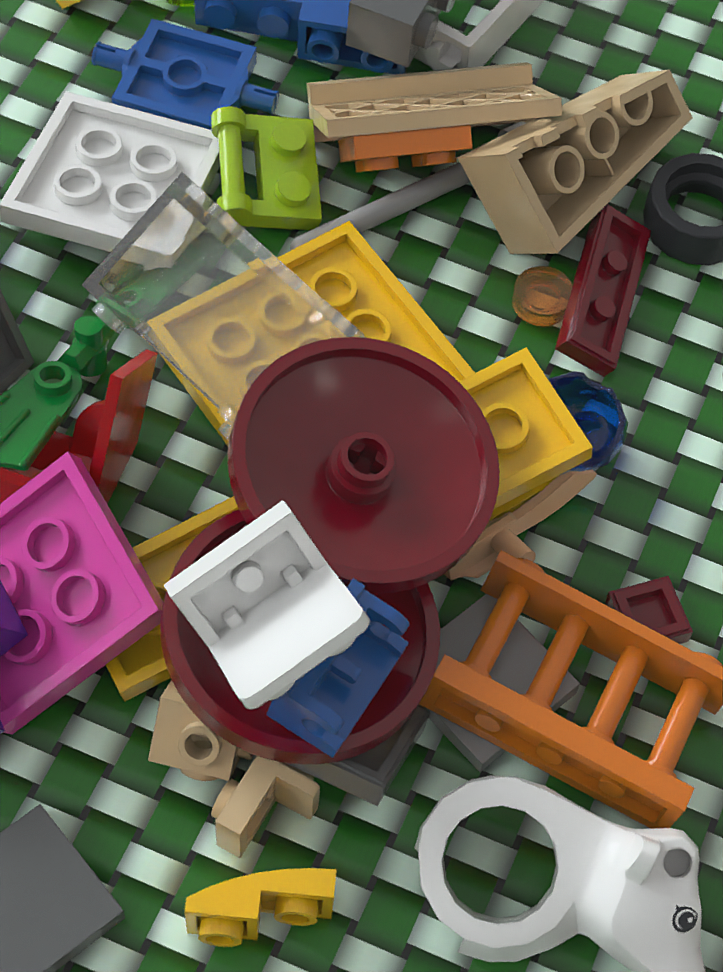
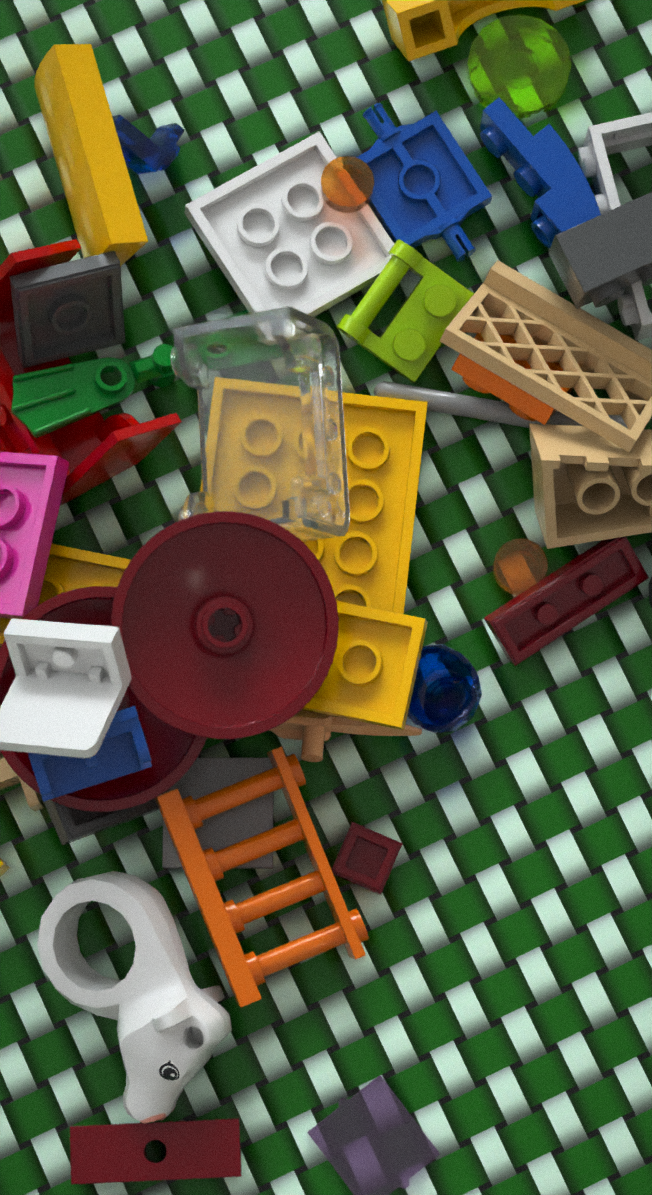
camera: 45 degrees right, 20 degrees up
none -> clear orange tile [320,156,374,213]

